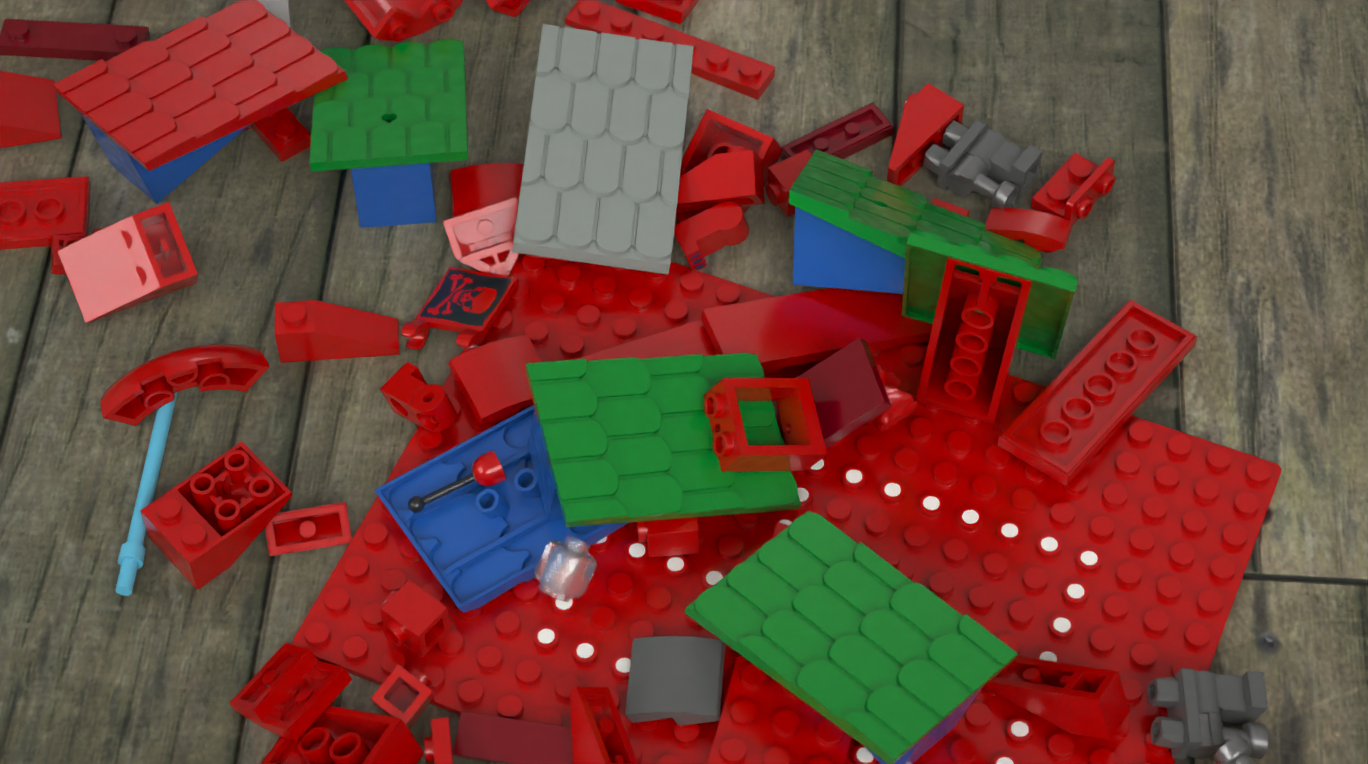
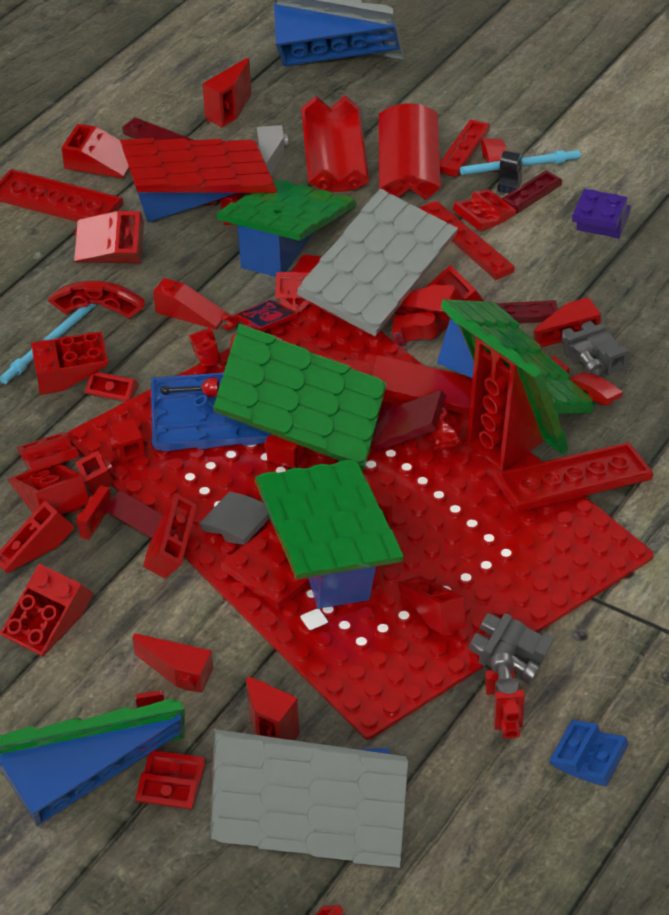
camera: 30 degrees right, 10 degrees down
clear head [534,535,597,602] -> none
red window [704,378,827,472] -> none
red bracket [1031,153,1116,226] -> none

